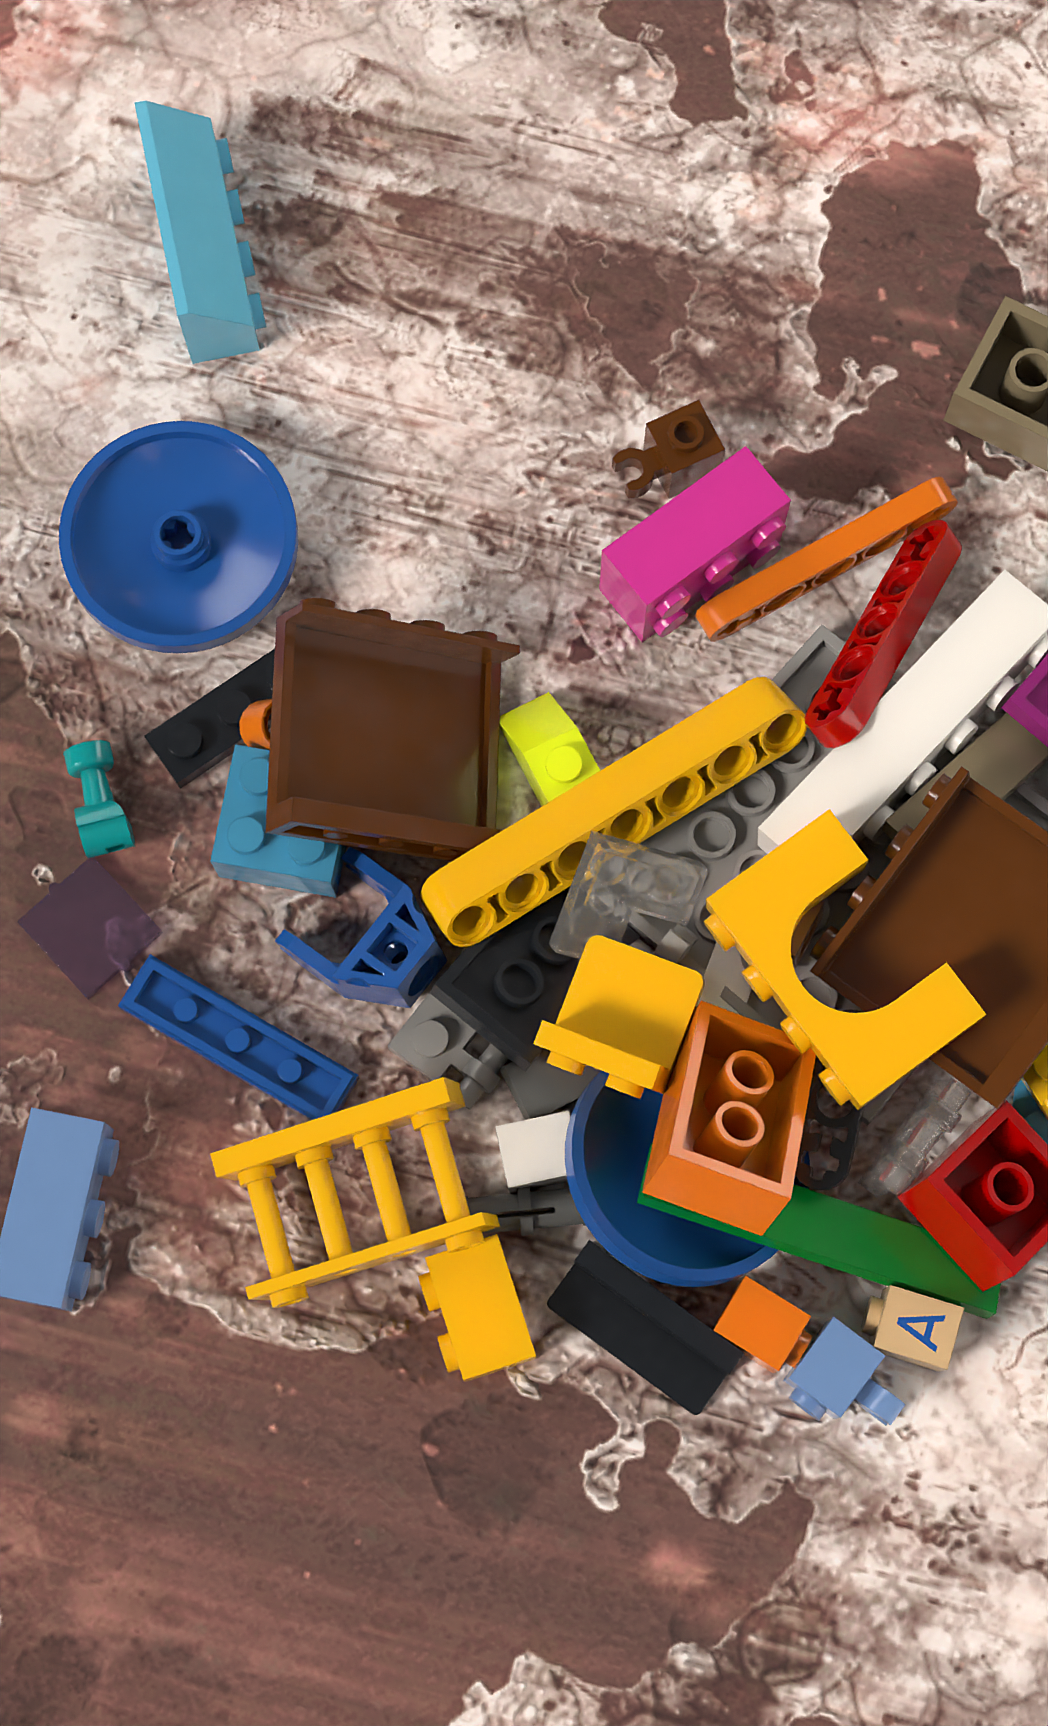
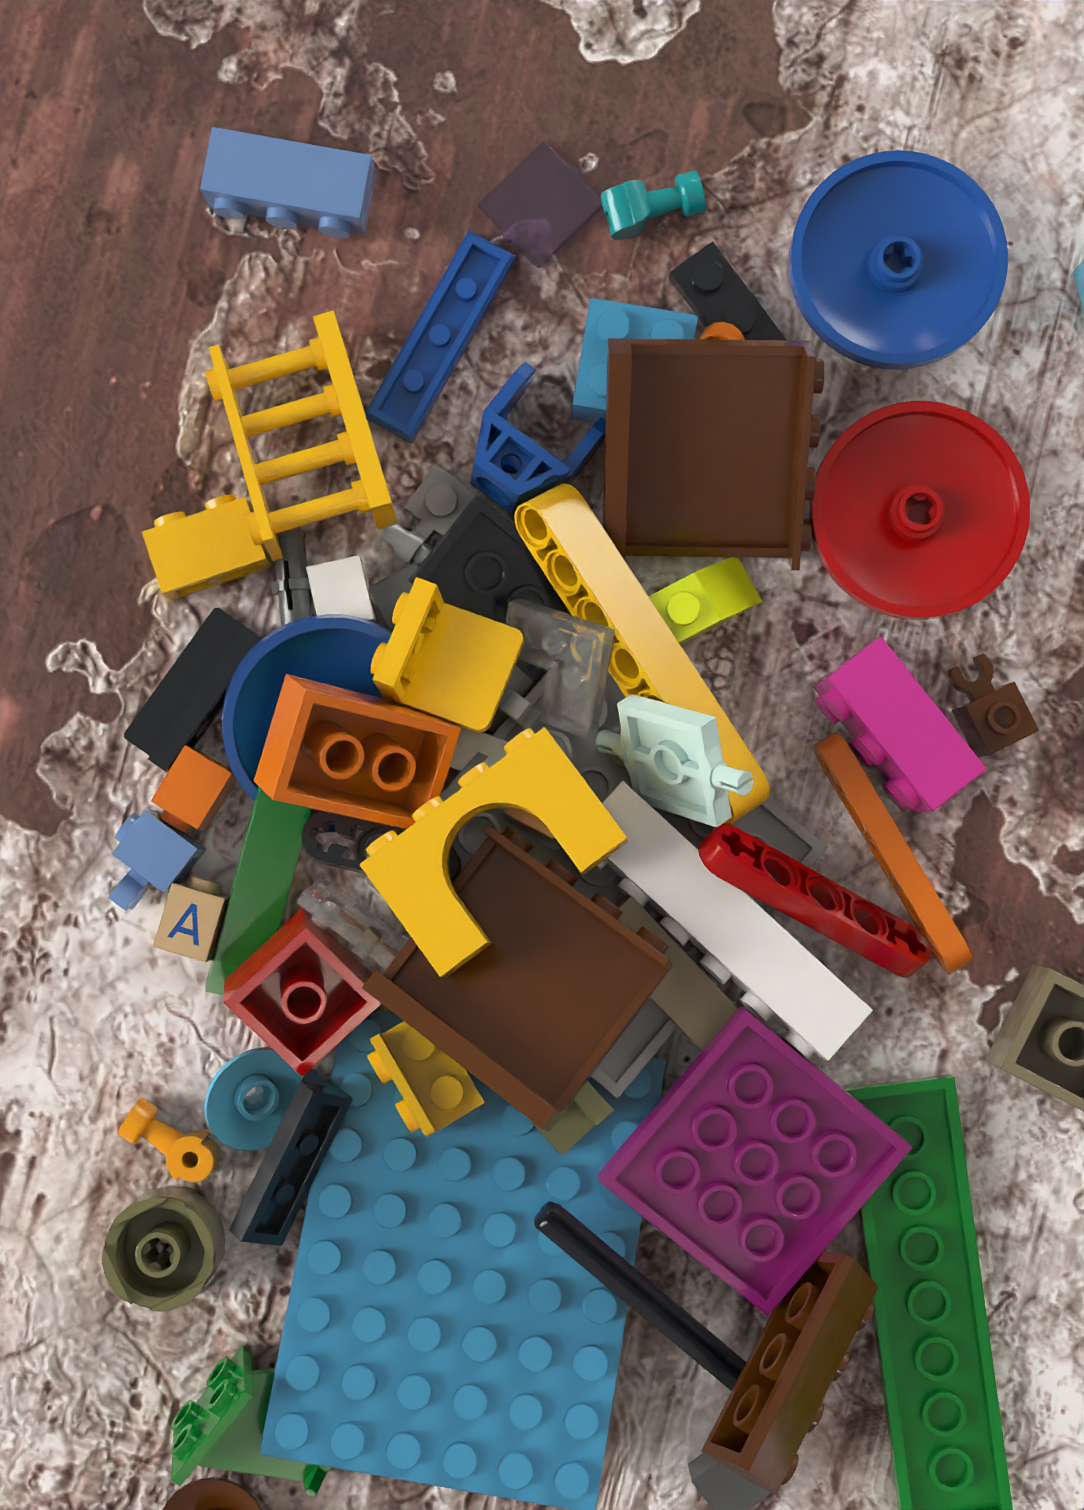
camera: 90 degrees right, 10 degrees up
none -> light aqua plate [596,694,754,827]
none -> red dish [809,401,1030,620]

